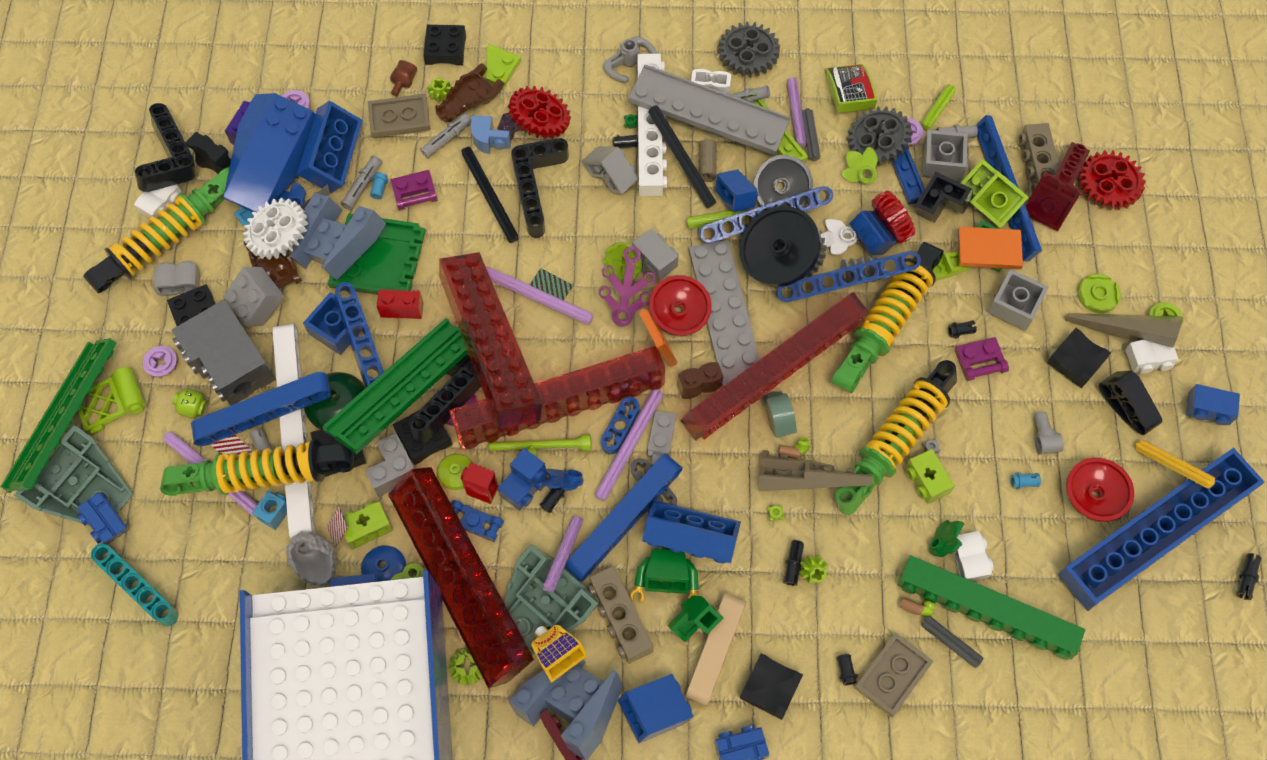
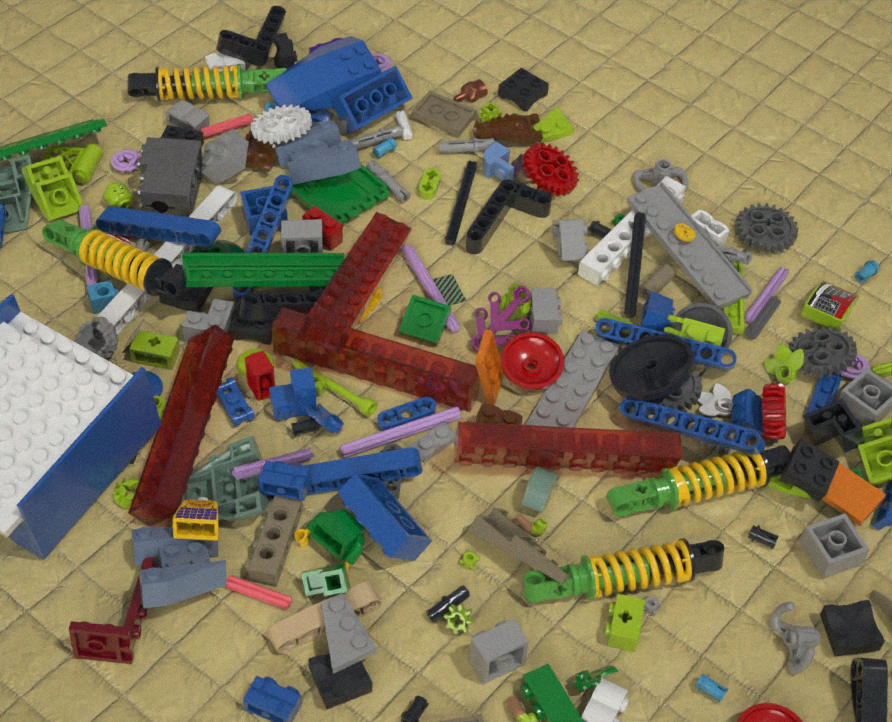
camera: 35 degrees right, 15 degrees down
magenta plate [390,170,438,210] -> none
blue brick [617,674,694,744] -> none
magenta plate [954,337,1009,381] -> none
light grey pin [1034,412,1064,455] -> none
none -> lime slope [21,156,84,221]
none -> coral axle [200,113,253,139]
none -> coral axle [225,575,292,610]
none -> blue brick [258,461,312,501]
none -> light grey brick [281,219,323,253]
none -> light grey wing [321,593,377,674]
none -> light grey pin [366,160,411,203]
none -> white axle [396,110,413,140]
none -> green plate [398,294,451,346]
none -> lime beam [419,168,441,200]
none -> light grey brick [469,618,529,685]
none -> lime hinge [664,315,725,346]
none -> yellow piece [673,223,696,242]
none -> light grey piece [769,602,820,674]
none -> black brick [779,439,840,502]
none -> dark azure pin [855,260,879,283]

